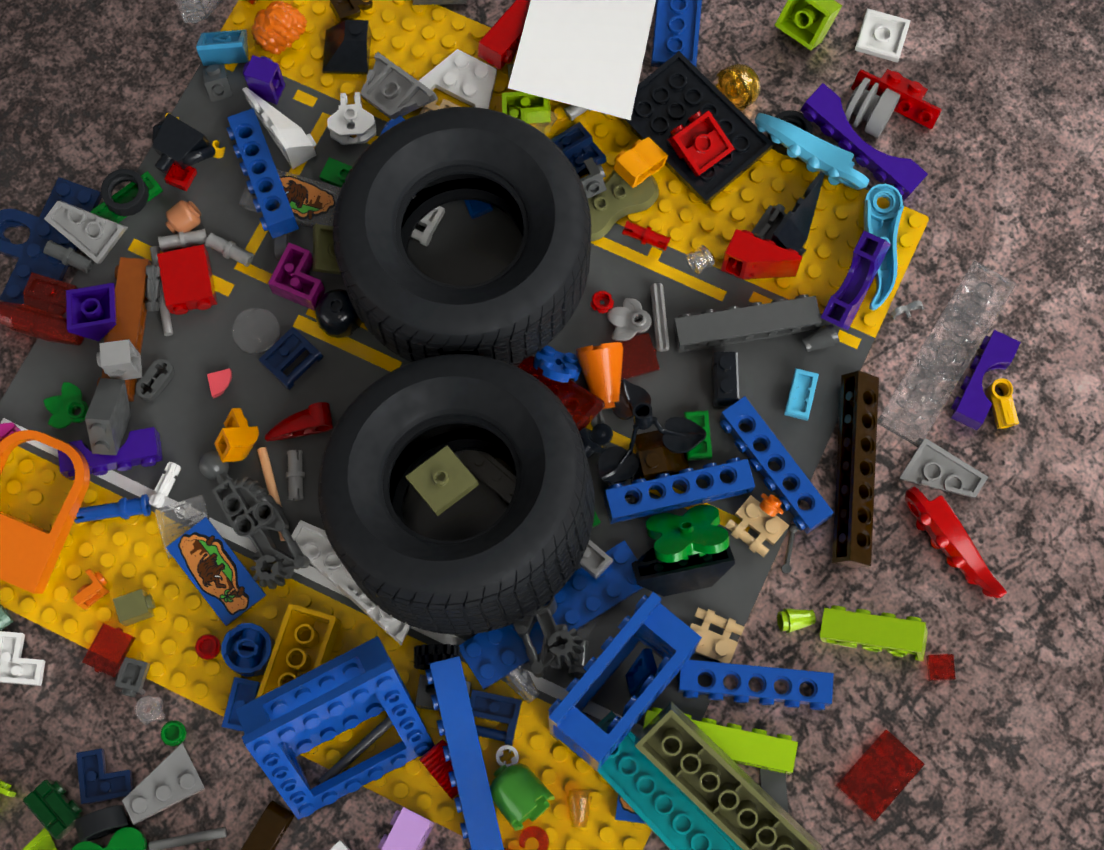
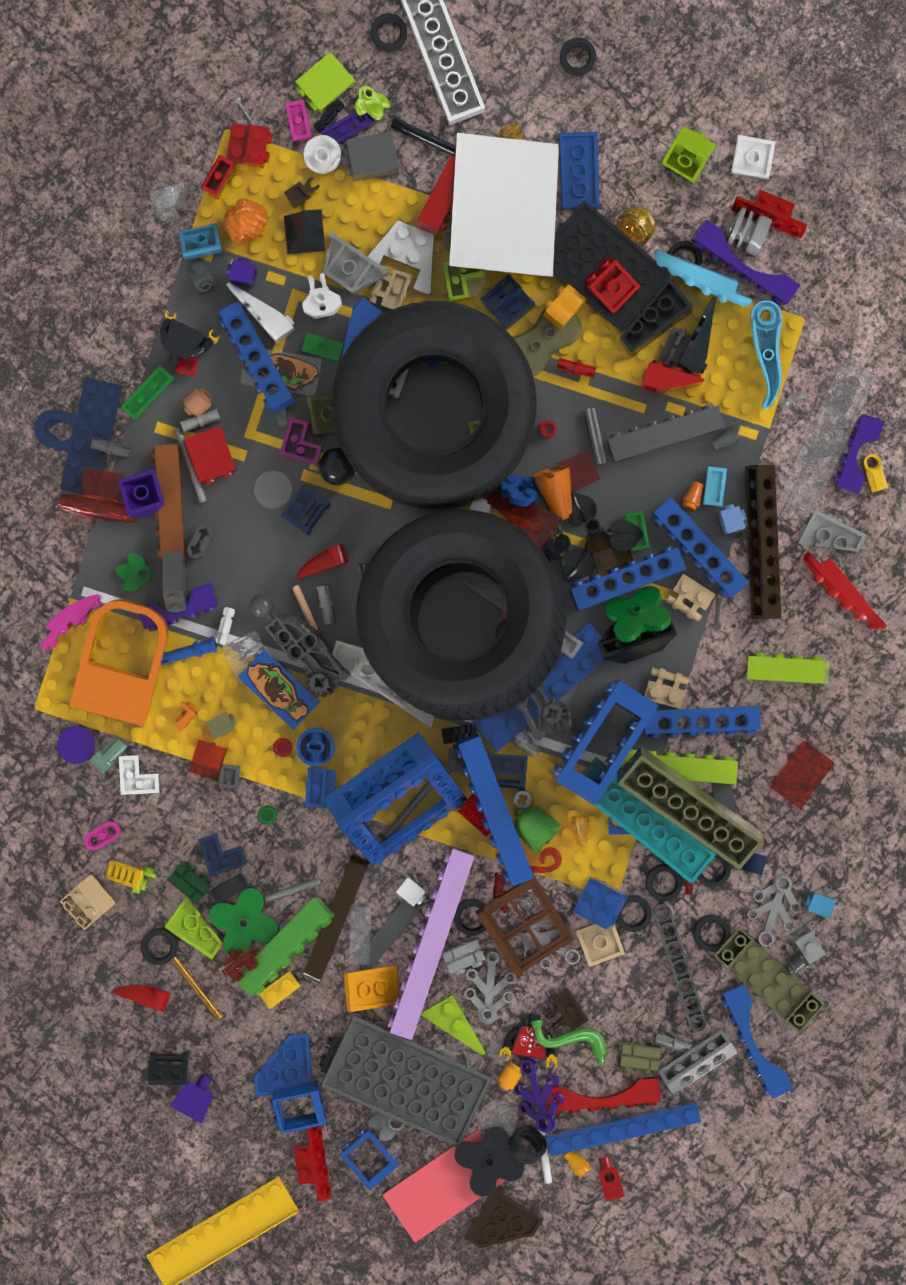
camera: 15 degrees left, 15 degrees up
light grey wing [44,201,128,264] -> none
light grey brick [96,339,142,380] -> none
black tyre [101,169,149,216] -> none
light grey wing [122,743,205,825] -> none
clear brick [135,696,166,725] -> none
dark grey axle [145,265,160,311] -> none
light grey pin [205,233,254,267] -> none
coral tile [207,368,232,399] -> none
light orange brick [214,408,259,462] -> none
yellow slope [256,603,342,698] -> none
olive plate [405,446,479,516] -> none
dark grey bracket [580,157,607,198] -> none
light grey plate [606,298,652,341] -> none
blue plate [625,649,657,697] -> none
clear wheel [686,245,715,275] -> none
black brick [712,352,740,407] -> none
orange plate [759,493,784,517] -> none
lime cone [777,608,816,633] -> none
dark purple arch [821,231,891,331] -> none
clear red plate [926,654,956,681] -> none
none -> black wedge [620,276,693,358]
none -> orange cone [681,481,704,511]
none -> medium blue brick [717,504,746,535]
none -> dark grey piece [730,734,758,748]

